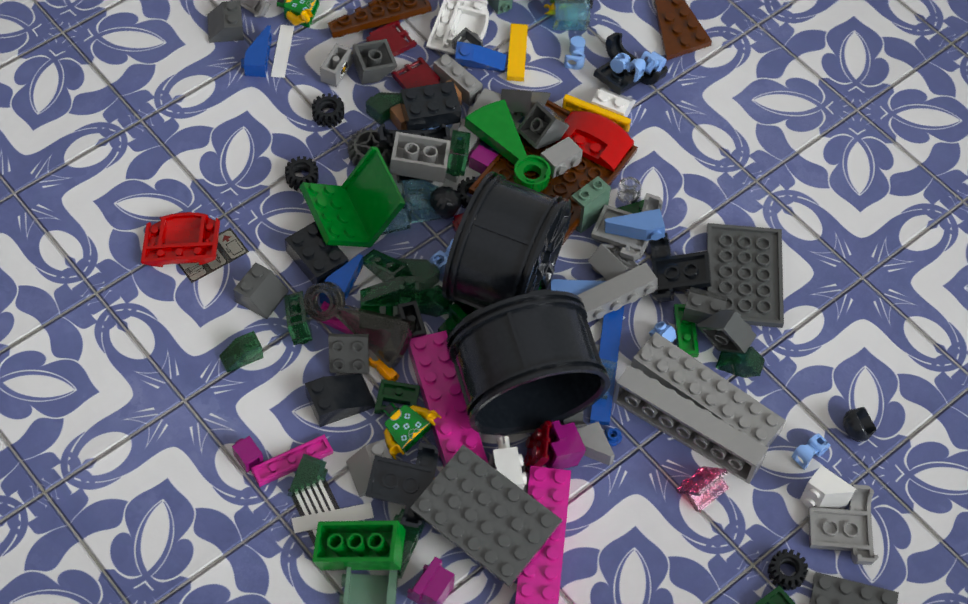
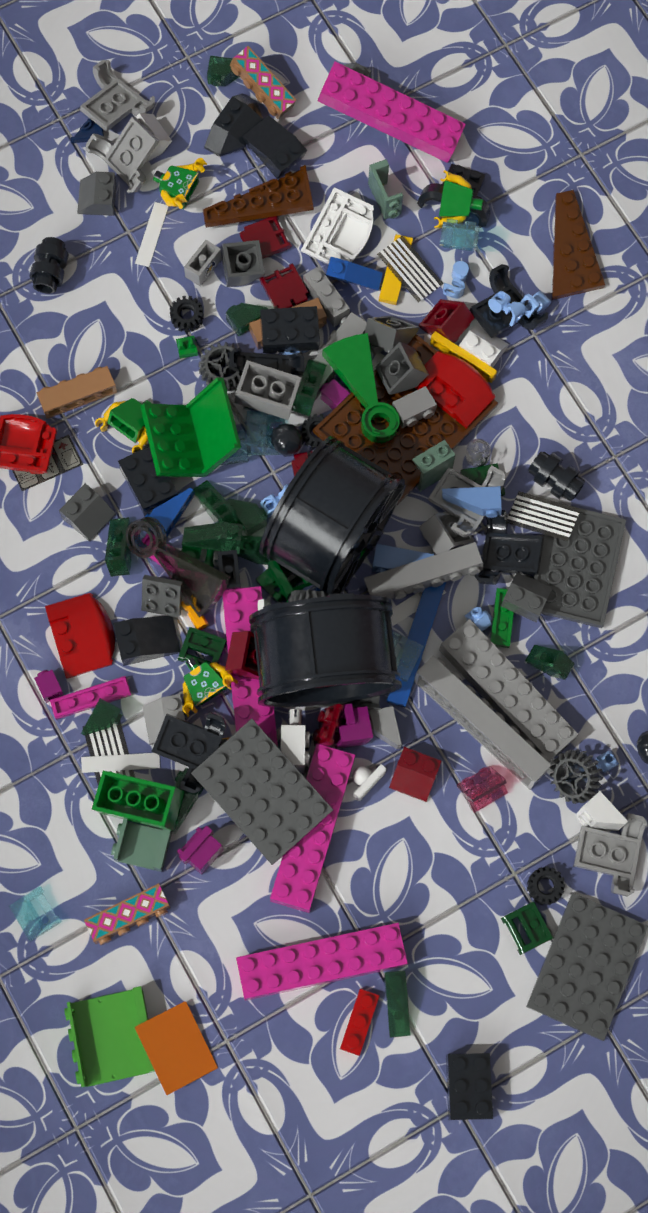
camera: 10 degrees right, 15 degrees up
clear green slope [219,331,264,373] -> none
blue slope [241,25,272,77] -> none
black tyre [285,156,319,191] -> none
dark grey bracket [452,27,483,50] -> none
blue plate [604,427,622,446] -> none
dark grey slope [697,310,757,354] -> none
none -> black piece [29,237,69,294]
none -> medium nougat brick [36,366,117,419]
none -> red slope [45,593,115,679]
none -> green torso [95,398,151,453]
none -> green tile [176,336,198,359]
none -> dark red slope [225,631,259,680]
none -> white tile [353,764,386,801]
none -> sticker [377,236,443,303]
none -> dark red slope [389,747,441,802]
none -> dark red slope [418,299,474,343]
none -> sticker [507,491,581,541]
none -> black piece [528,451,585,501]
none -> dark grey gear [549,749,604,804]

